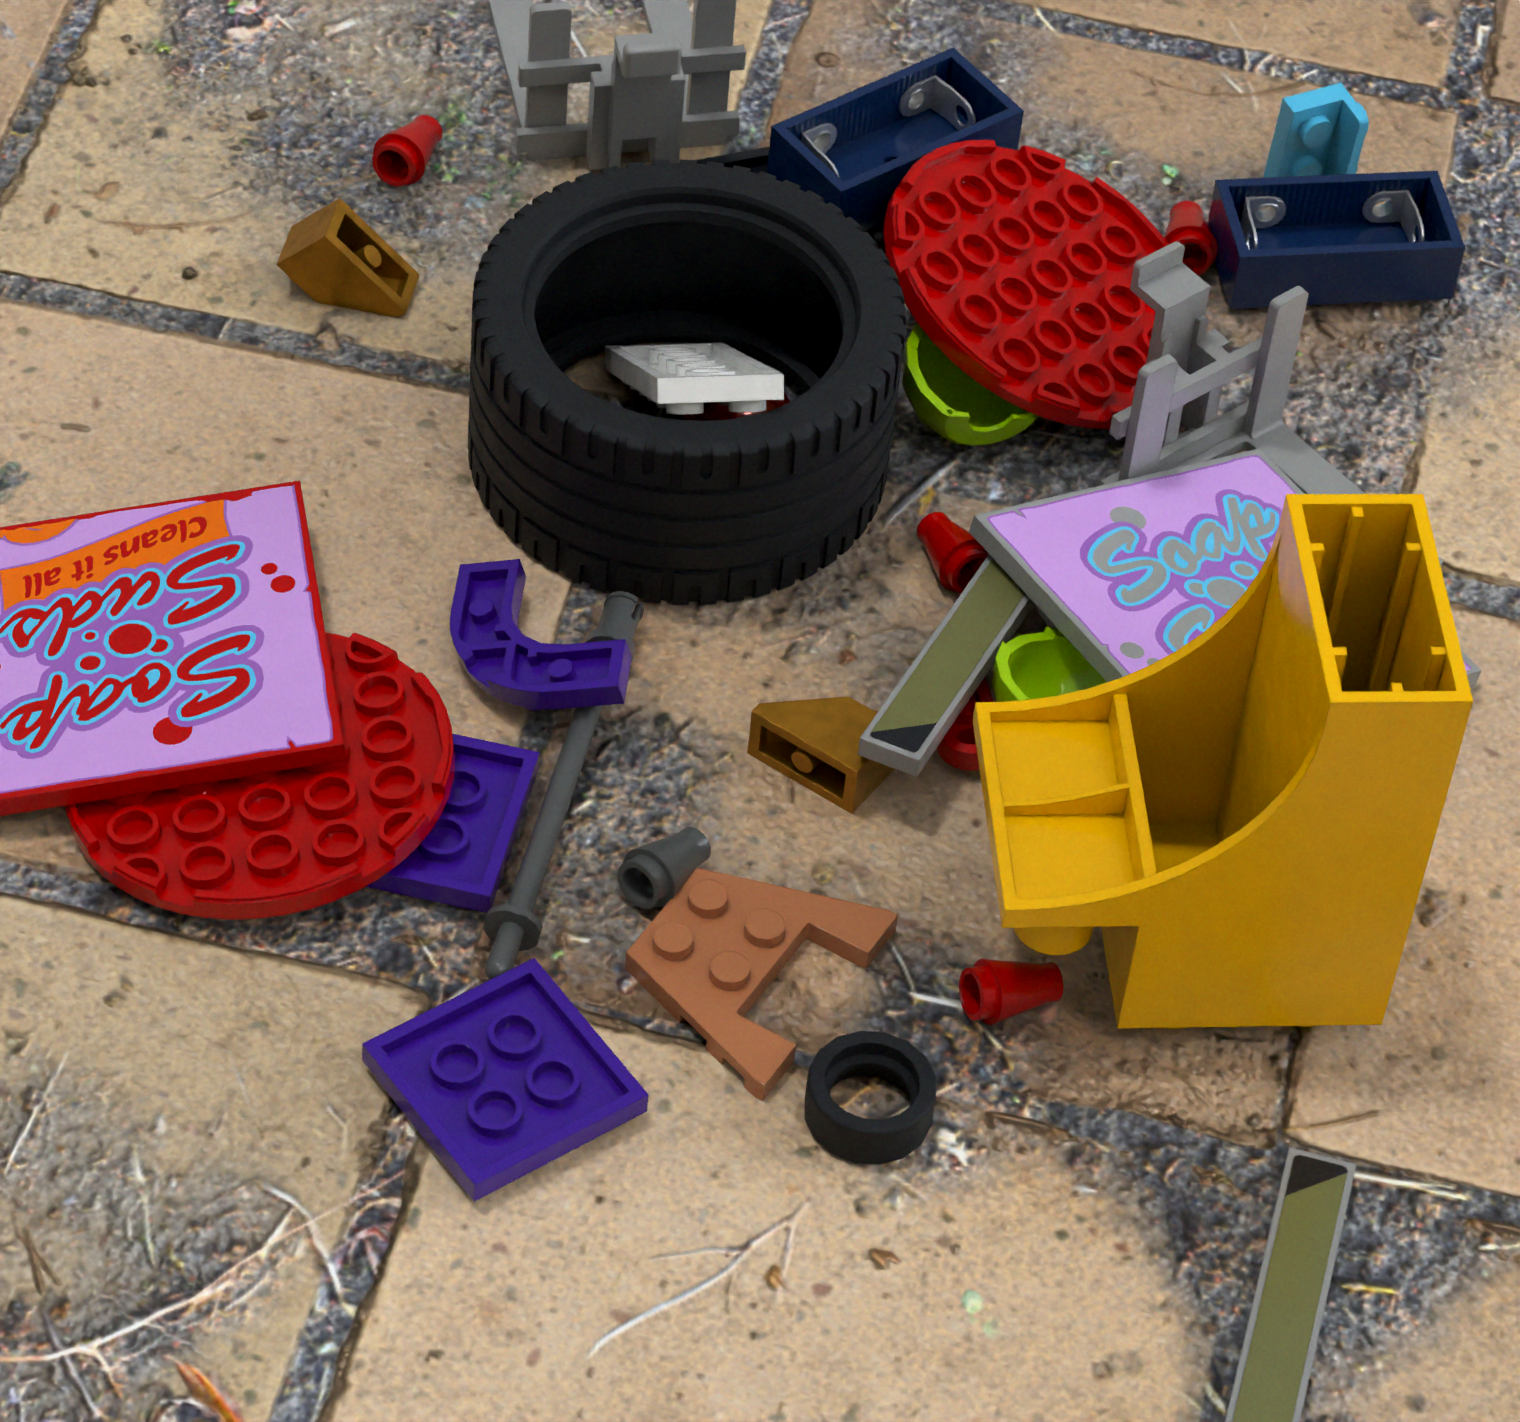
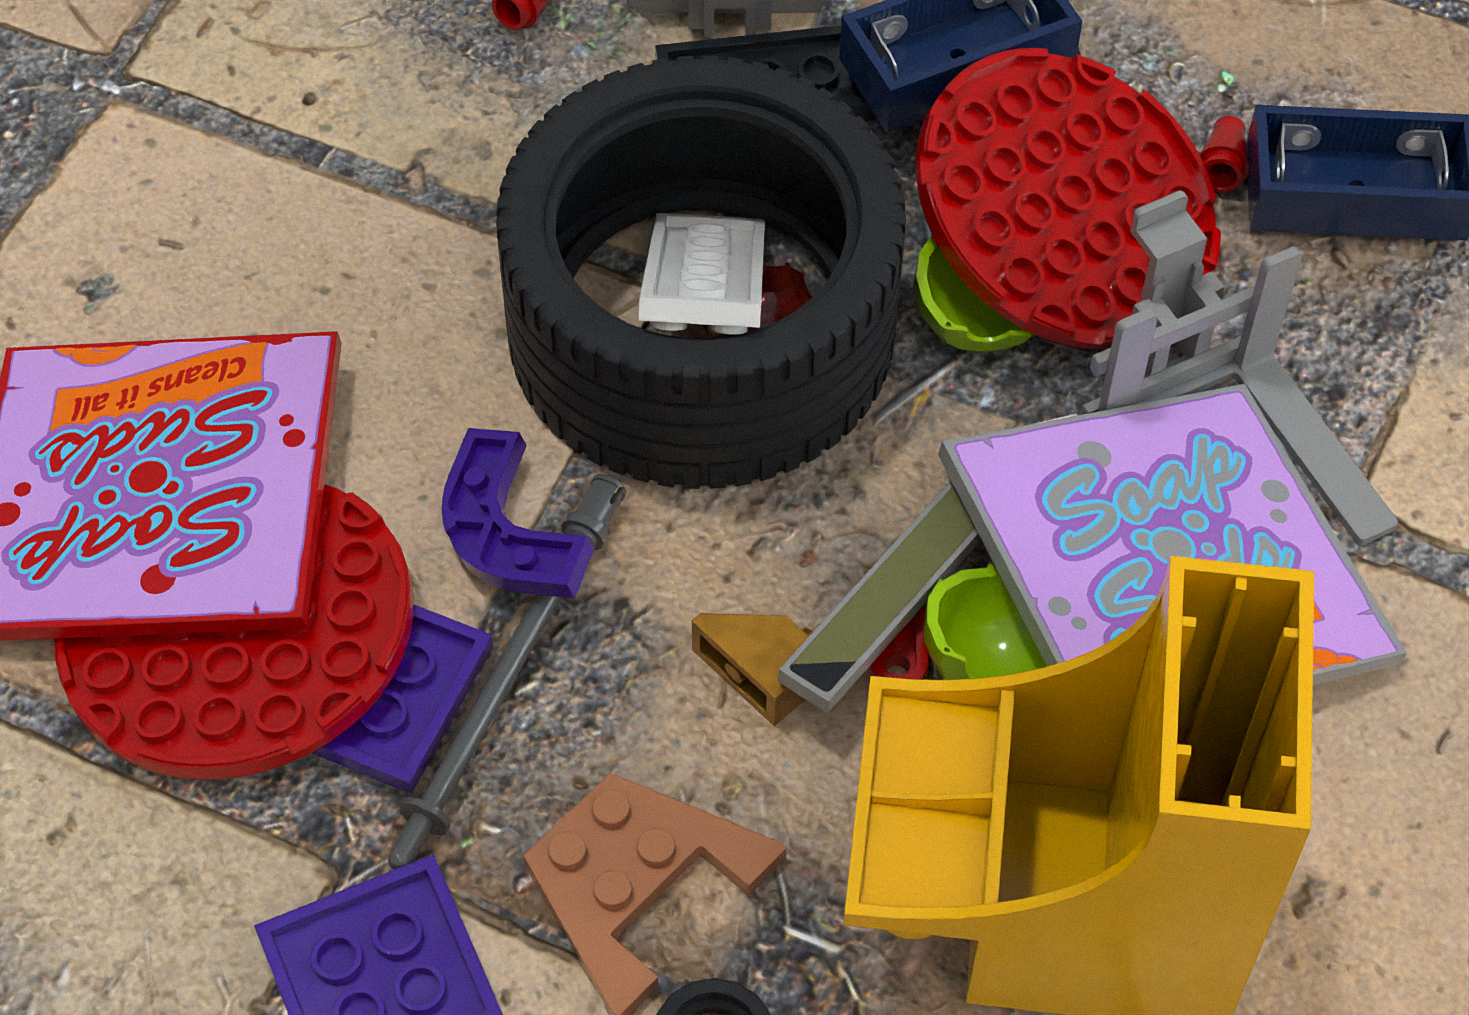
camera: 15 degrees right, 10 degrees up
pearl gold slope [276,198,420,318] -> none
dark grey cone [618,827,711,909] -> none
red cone [916,512,989,594] -> none
red cone [959,959,1064,1025] -> none
medium azure bracket [1263,83,1369,178] -> none

